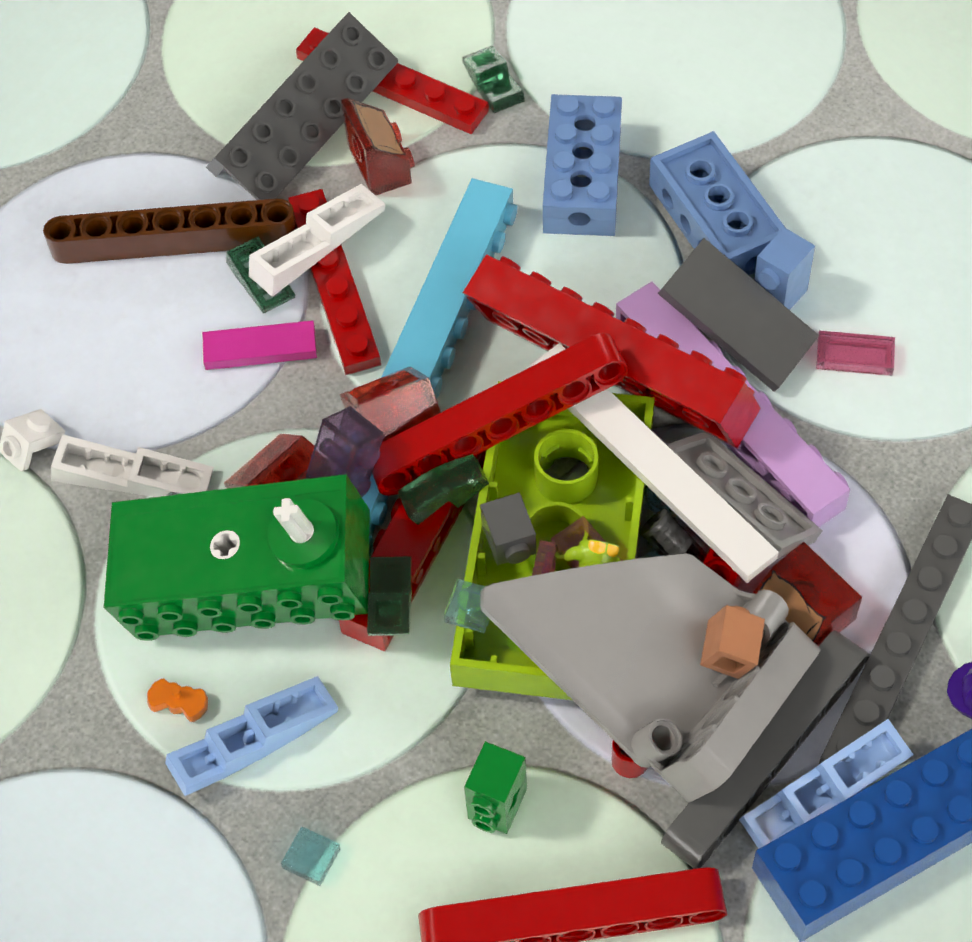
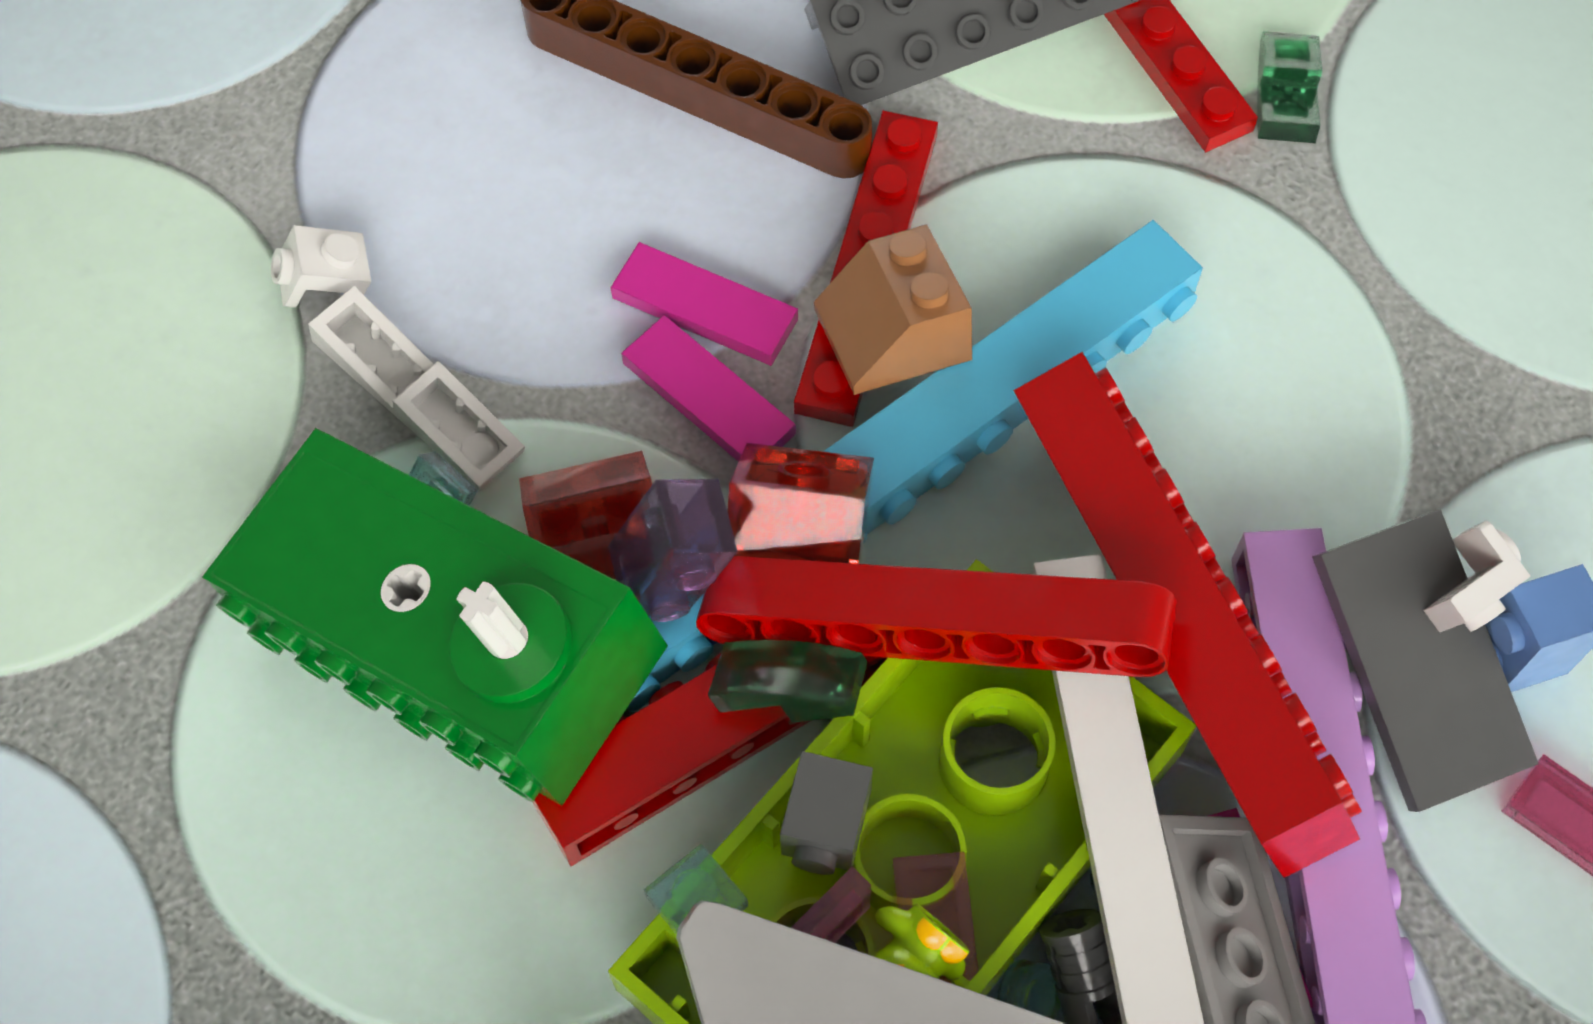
camera: 30 degrees right, 5 degrees up
orange piece [147,678,208,722] -> none
light blue slope [165,676,338,796] -> none
clear green slope [226,237,295,314] -> none
white slope [249,184,385,297] -> none
clear red slope [341,98,415,195] -> none
clear green slope [367,556,412,636] -> none
medium blue brick [542,94,622,236] -> none
medium blue brick [649,131,785,275] -> none
none -> dark pink tile [621,315,796,473]
none -> medium nougat slope [814,224,972,395]
none -> white bracket [1423,520,1531,632]

